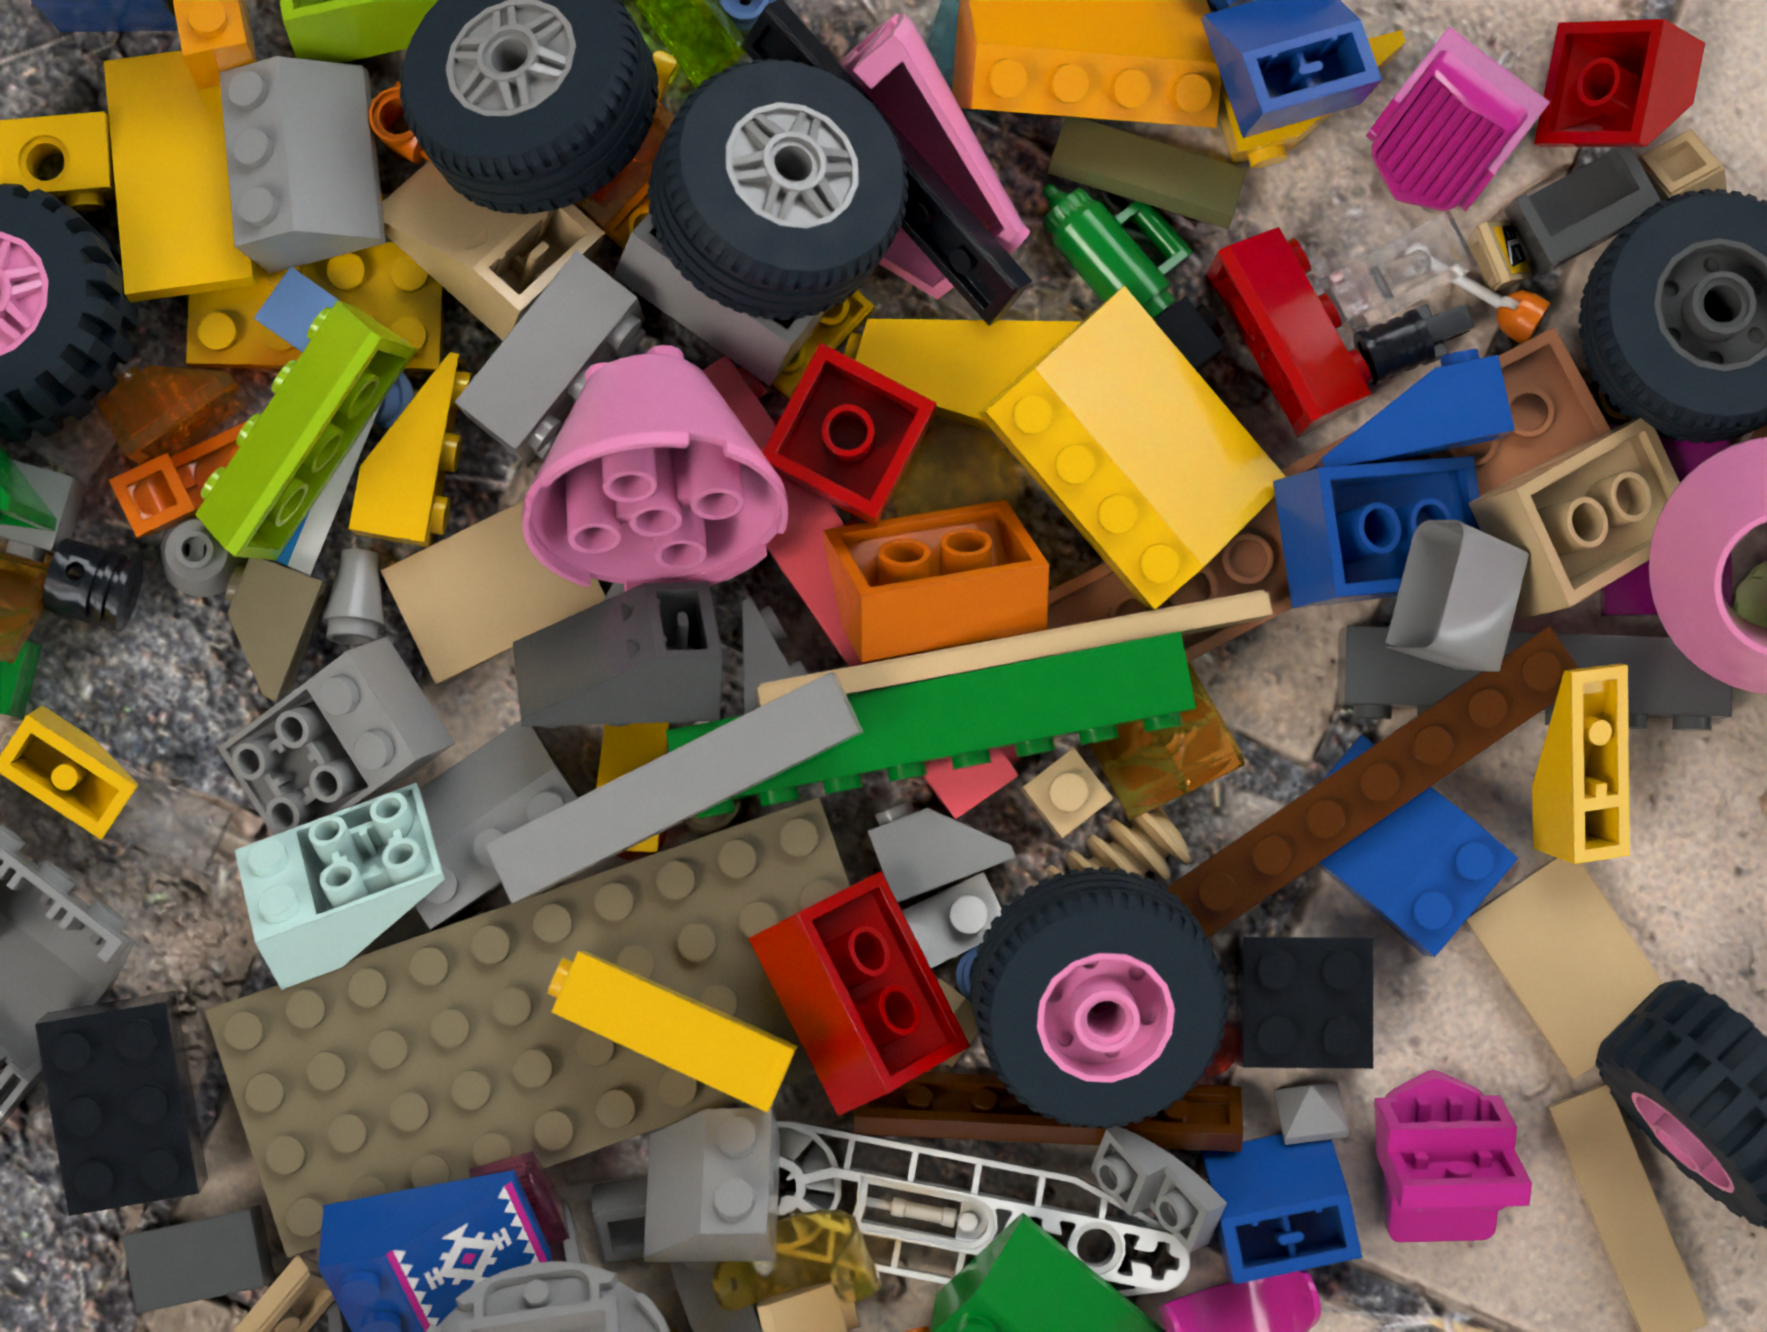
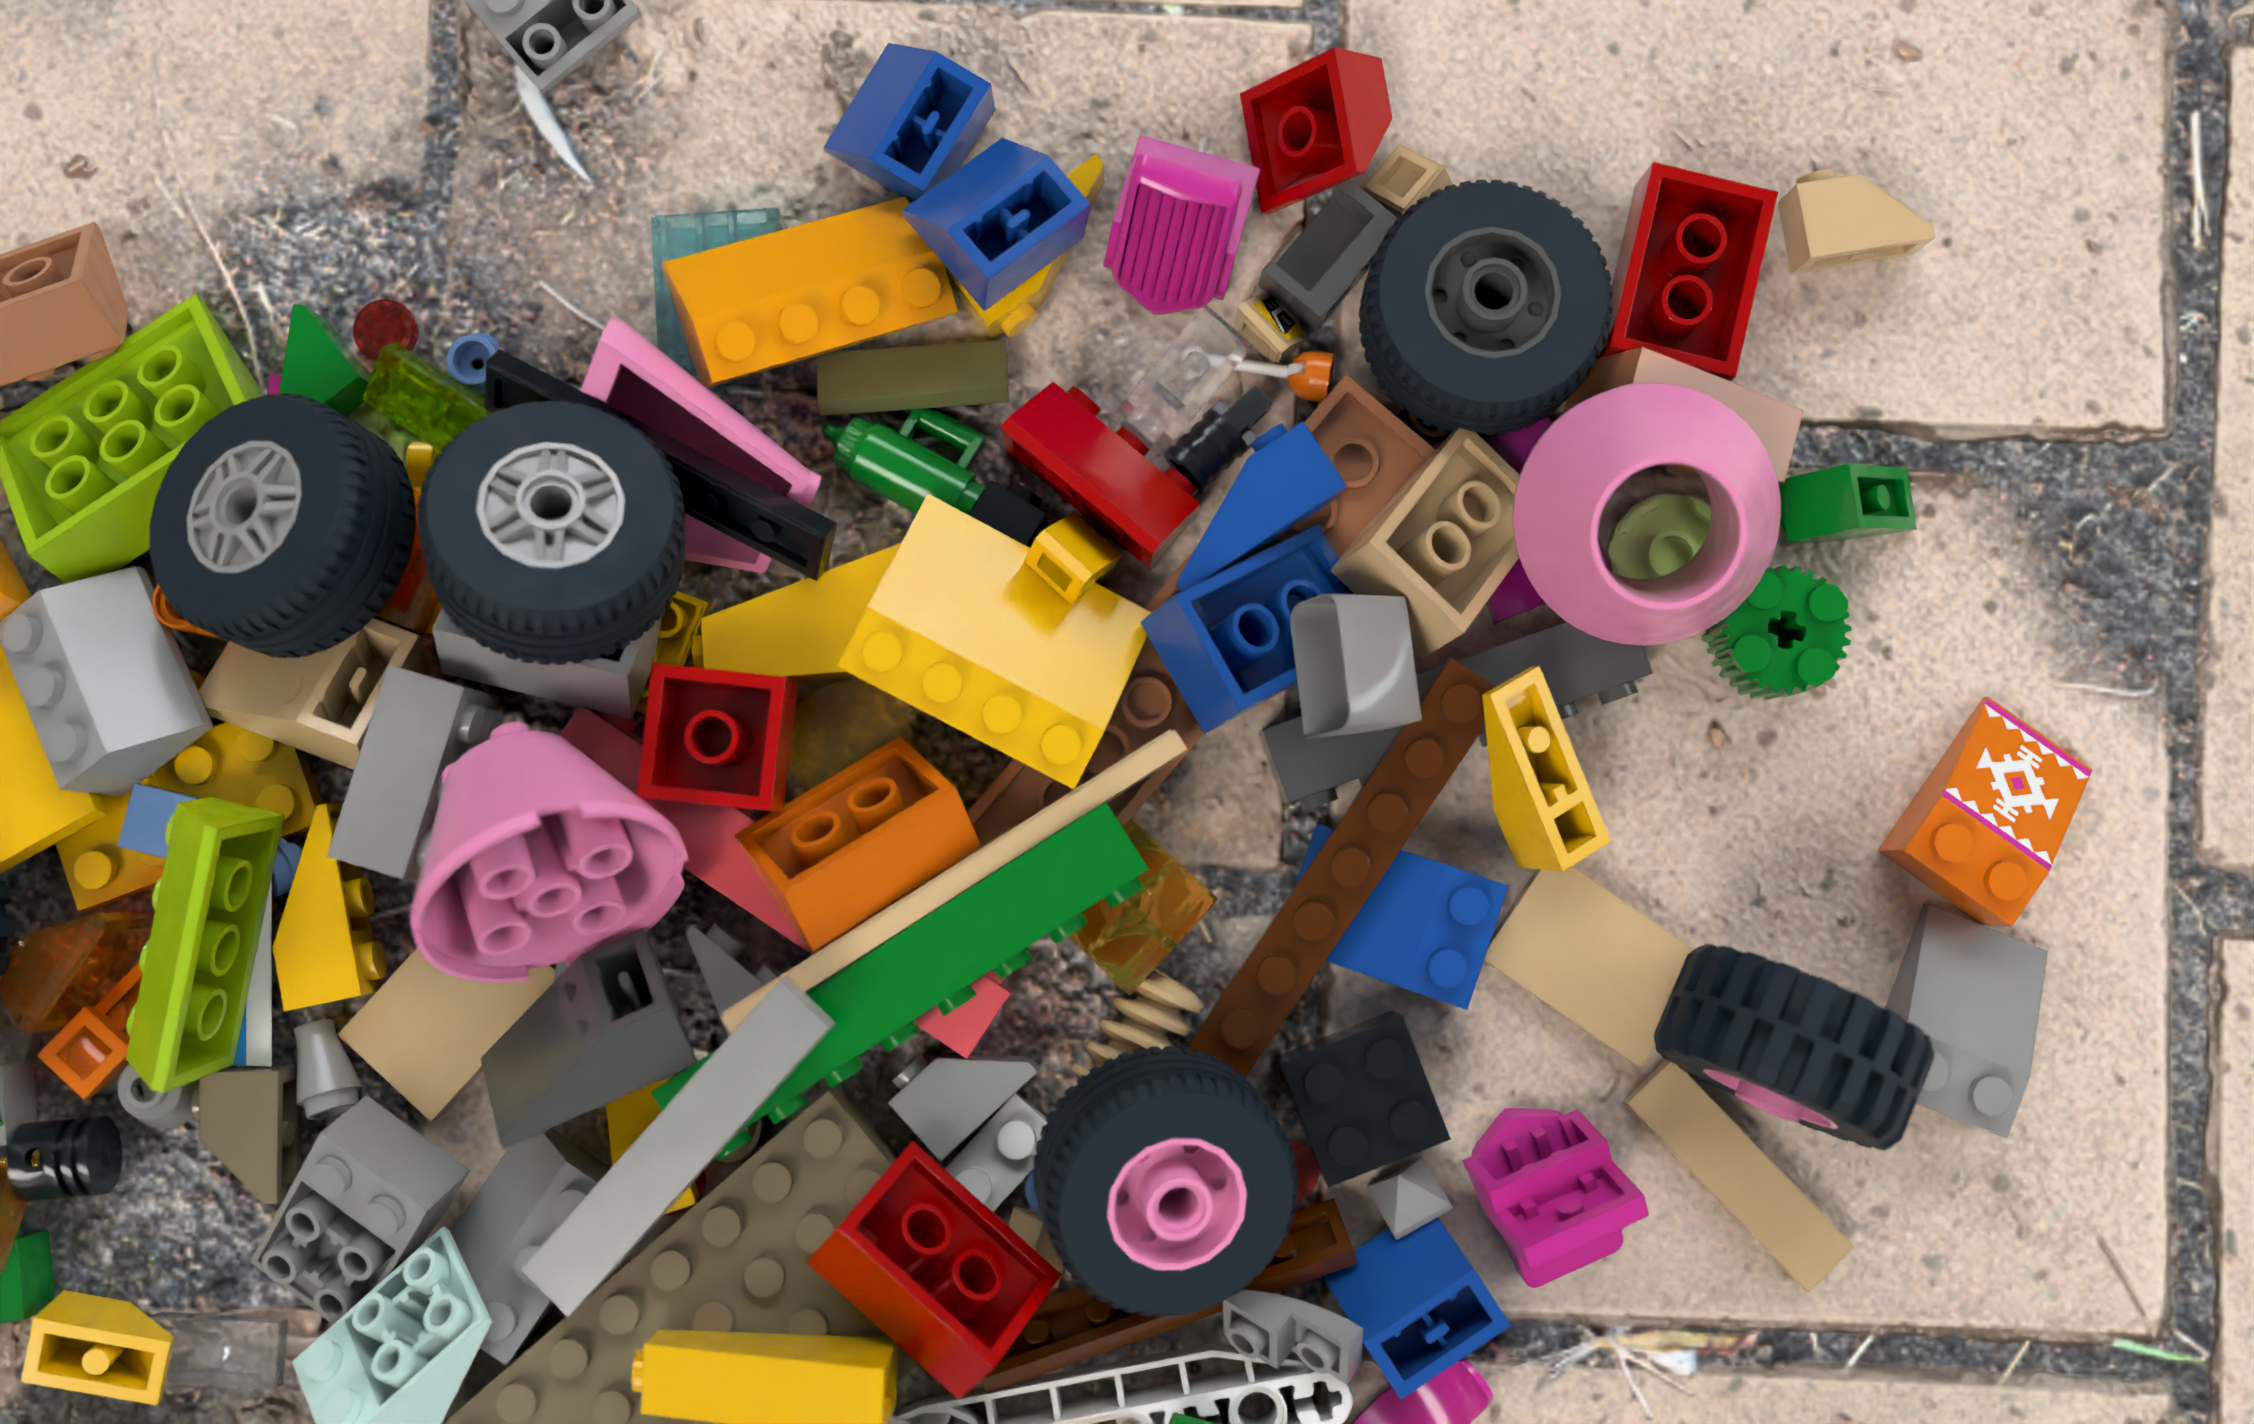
camera: 25 degrees left, 0 degrees up
tan brick [1020,748,1114,840] -> none
none -> yellow slope [1024,511,1122,605]

